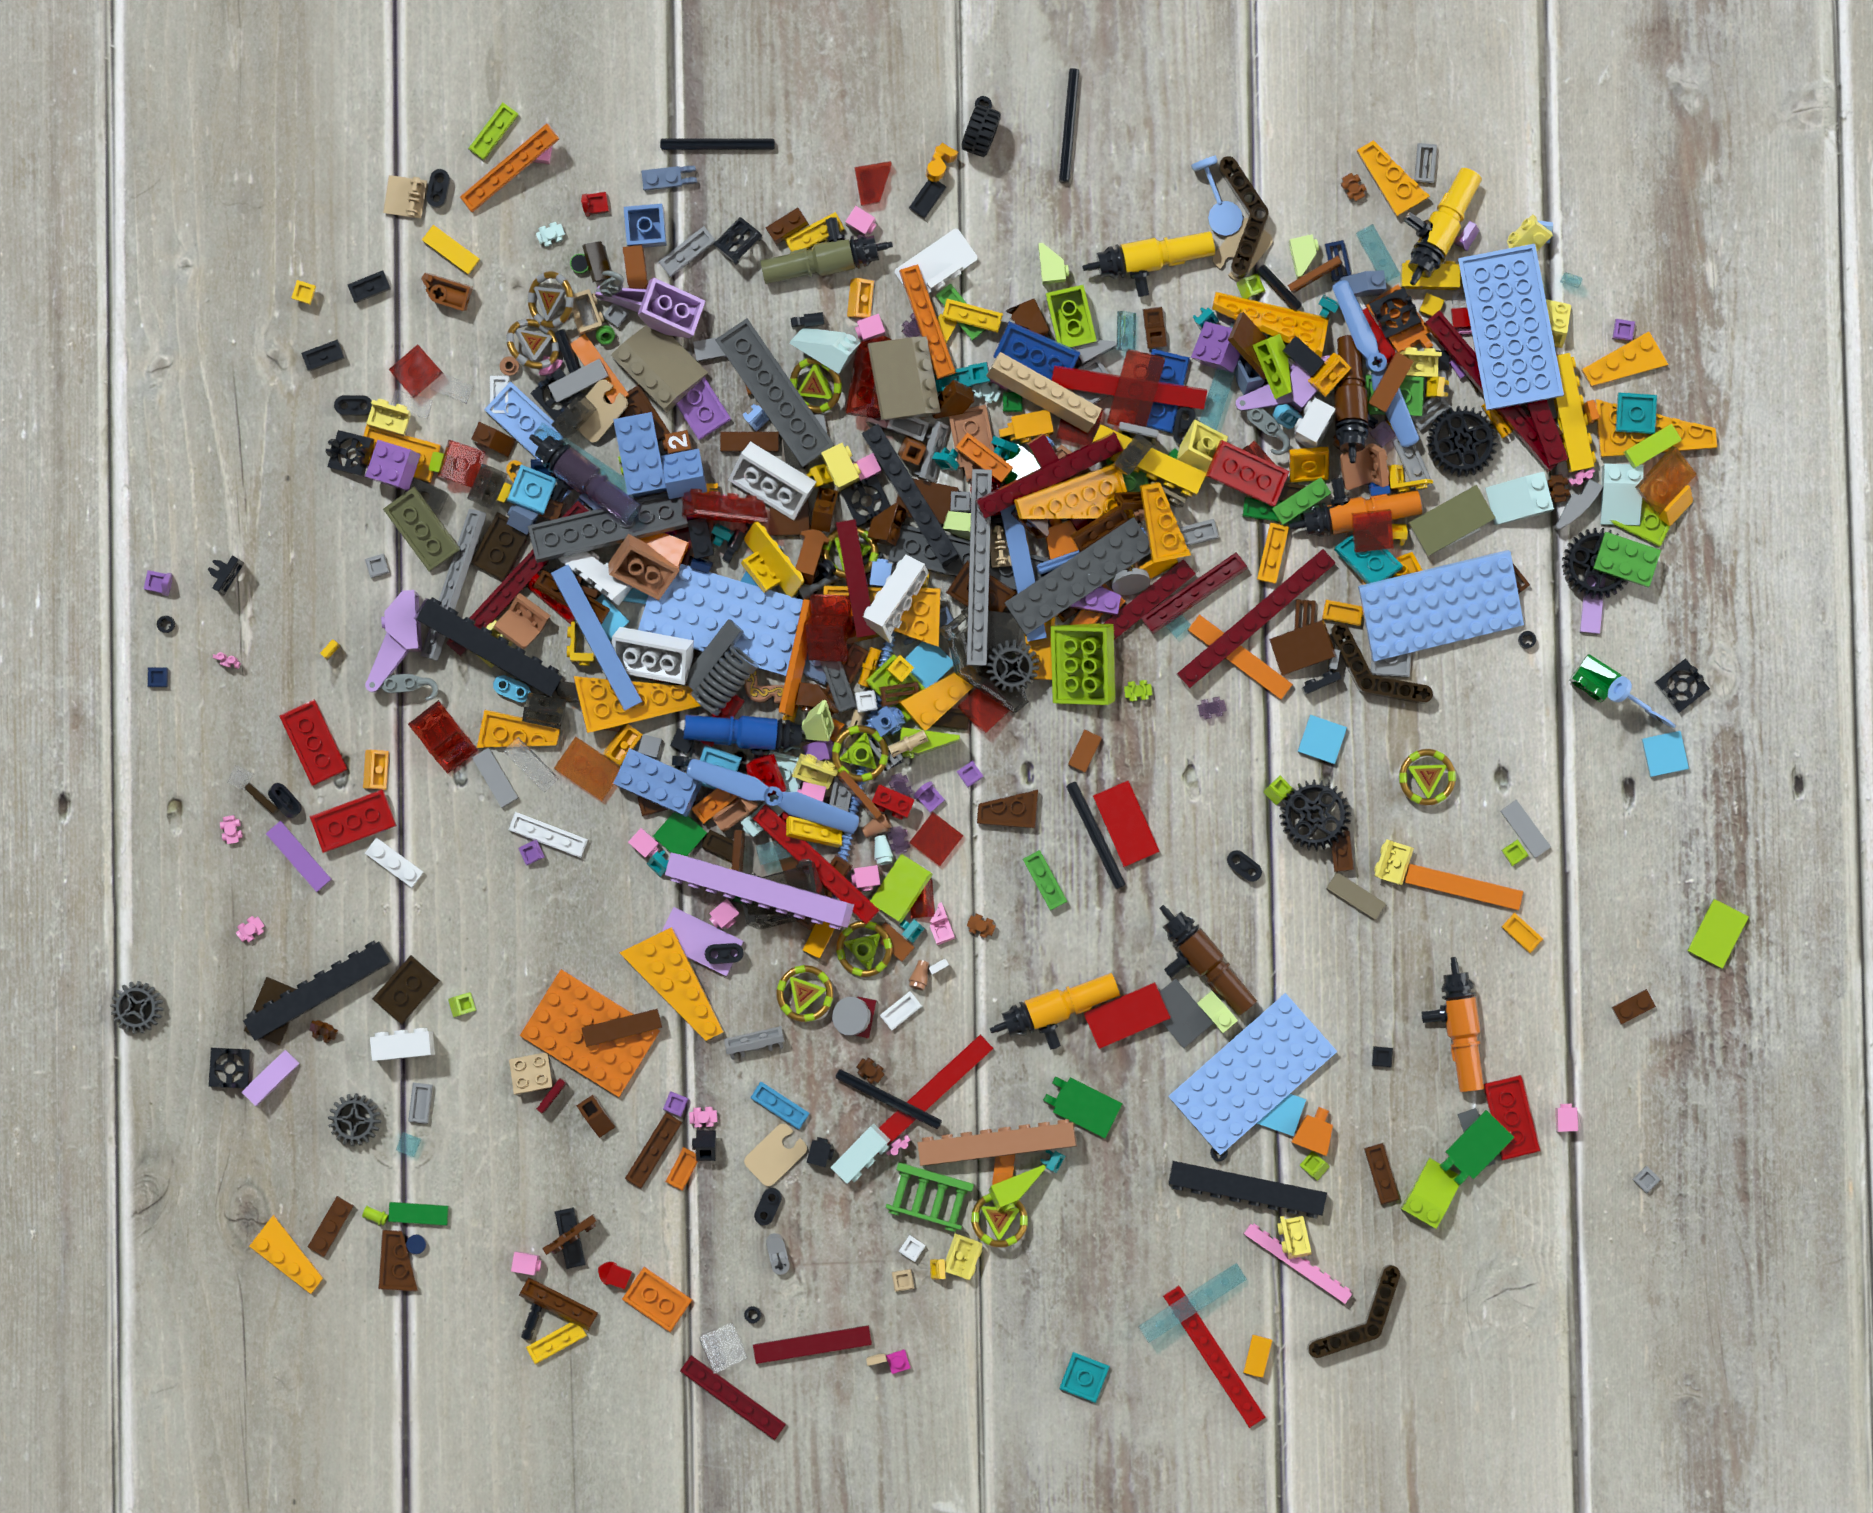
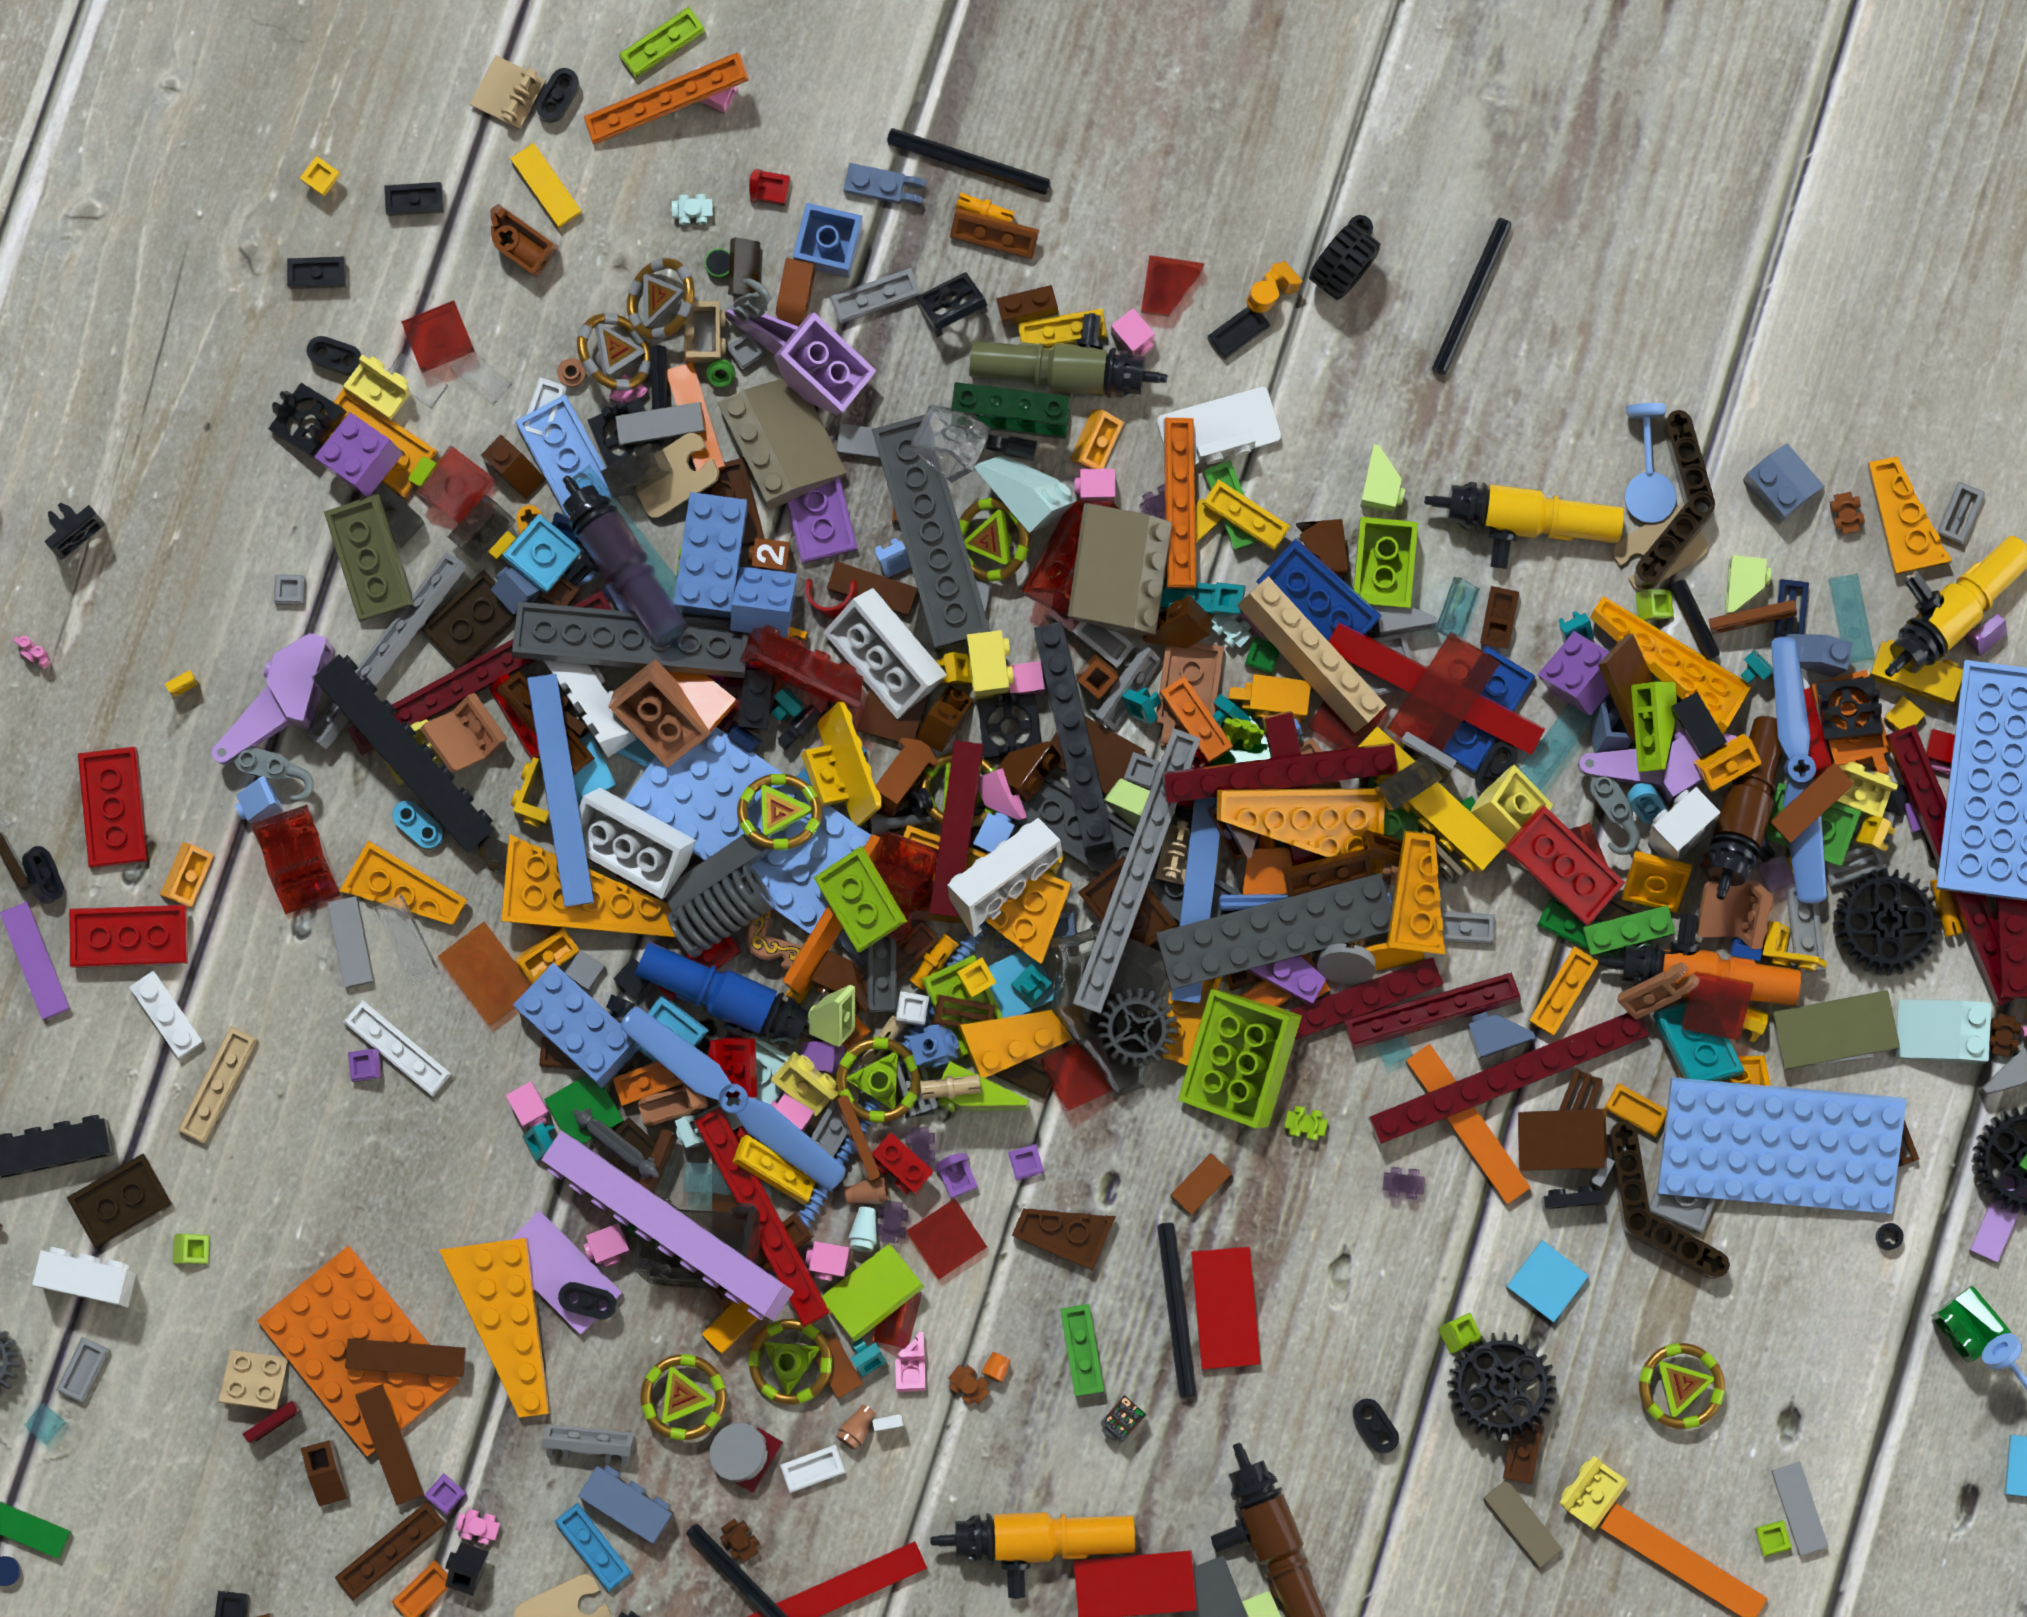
camera: 15 degrees right, 5 degrees down
clear smoke brick [522,692,567,729] -> none
none -> tan tile [177,1026,258,1144]
none -> light blue slope [235,776,283,825]
none -> reddish brown tile [355,1384,424,1506]
none -> dark grey wheel [573,1108,659,1180]
none -> sand blue brick [578,1464,674,1544]
none -> piece [737,774,822,850]
none -> red helmet [806,579,857,619]
none -> lime tile [813,846,907,952]
none -> clear slope [909,404,991,483]
none -> dark orange tile [950,208,1039,259]
none -> dark green fence [951,382,1070,439]
none -> light orange pin [955,192,1015,222]
none -> bright pink slope [978,768,1027,820]
none -> orange hose [981,1352,1011,1383]
none -> teal tile [1011,963,1052,1005]
none -> brick [1101,1395,1147,1442]
none -> lime piece [1222,718,1265,750]
none -> sand blue slope [1466,1012,1536,1060]
none -> nougat hinge [1617,962,1700,1020]
none -> sand blue slope [1743,443,1825,523]

